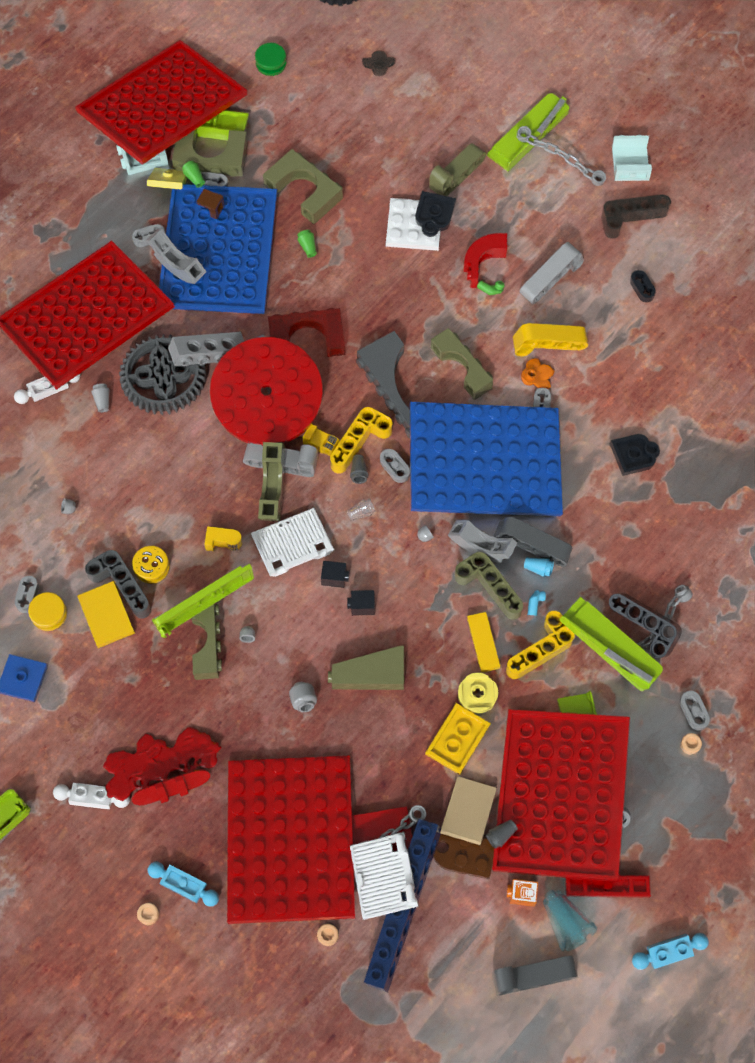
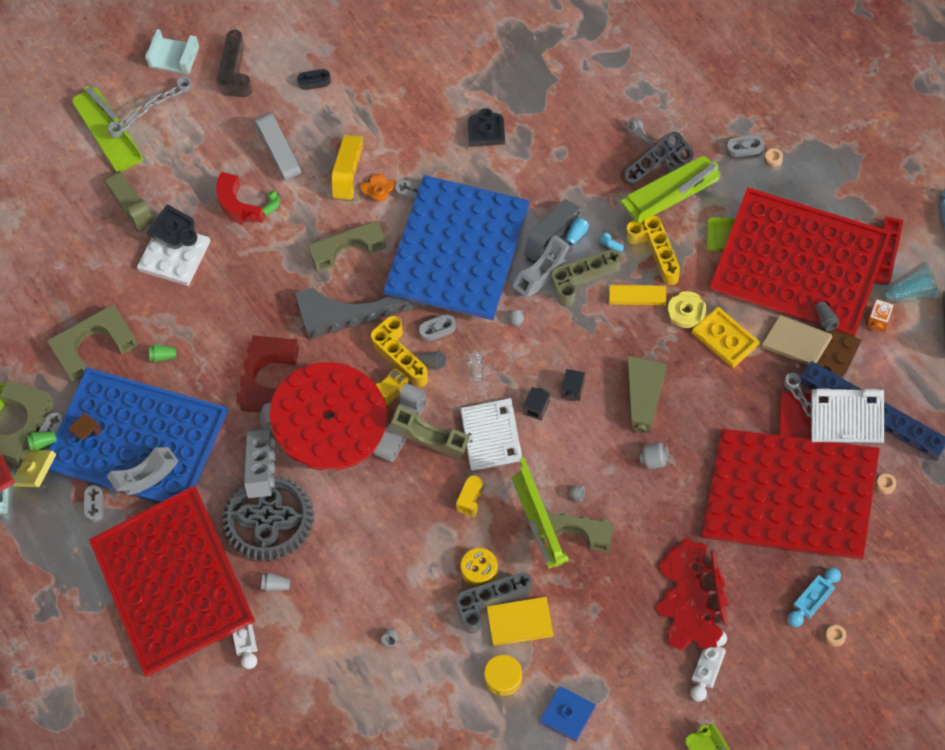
camera: 70 degrees left, 5 degrees down
light grey beam [15,576,39,613] -> none

